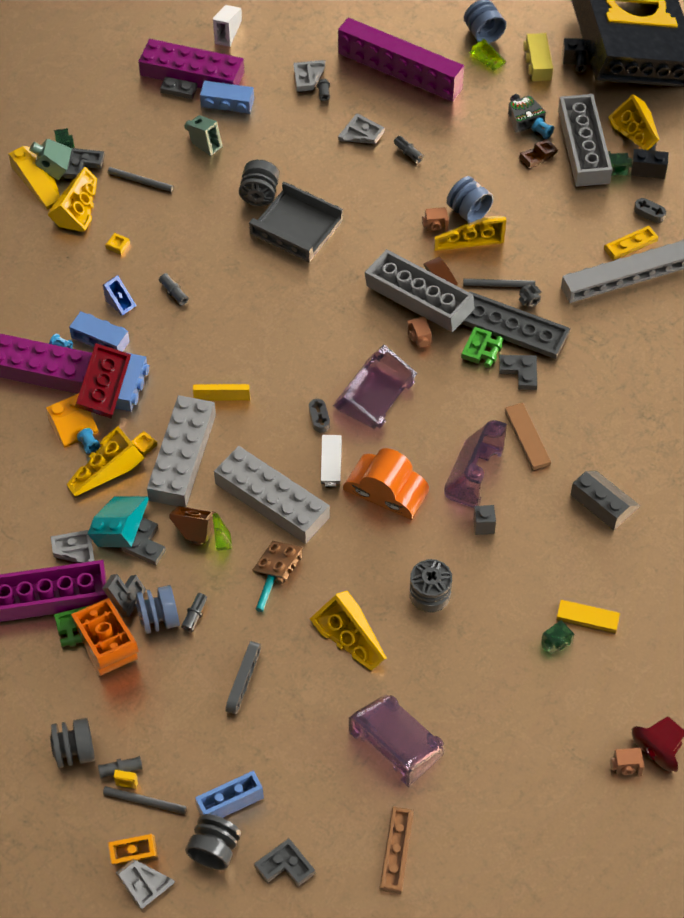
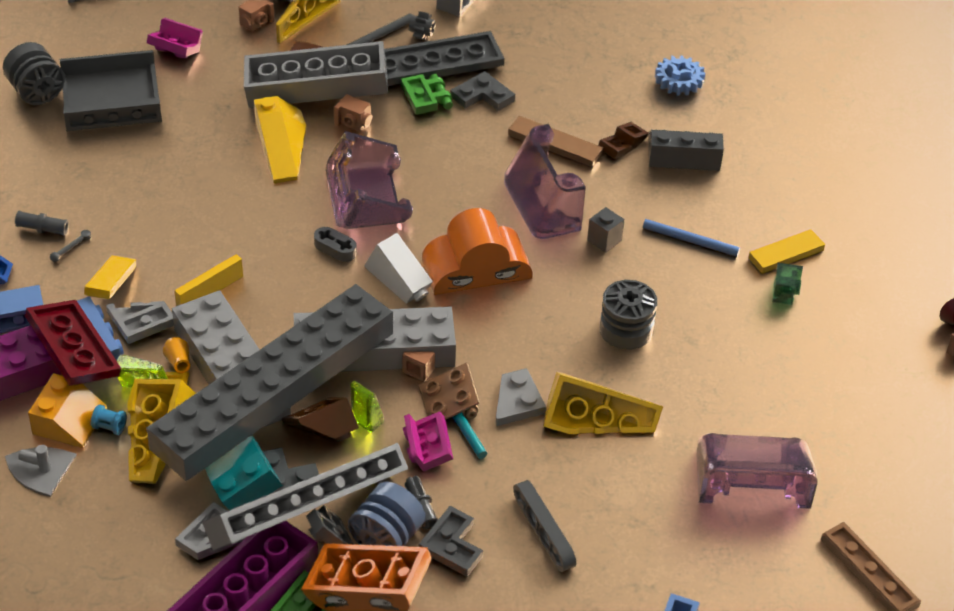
camera: 45 degrees left, 10 degrees down
none -> light grey shield [5,445,77,497]
none -> dark grey hinge [50,230,91,262]
none -> yellow tile [84,255,136,300]
none -> light grey wing [106,301,174,344]
none -> clear neon green slope [117,355,168,387]
none -> dark pink bracket [146,18,203,58]
none -> dark grey brick [146,284,393,482]
none -> light orange cone [163,337,190,373]
none -> light grey brick [202,443,408,550]
none -> yellow wedge [254,96,306,183]
none -> nougat slope [402,352,435,382]
none -> dark pink bracket [403,411,453,472]
none -> dark grey plate [419,506,483,577]
none -> light grey wing [496,368,546,426]
none -> reddish brown slope [598,122,649,159]
none -> medium blue bar [643,219,740,257]
none -> light blue gear [655,56,705,95]

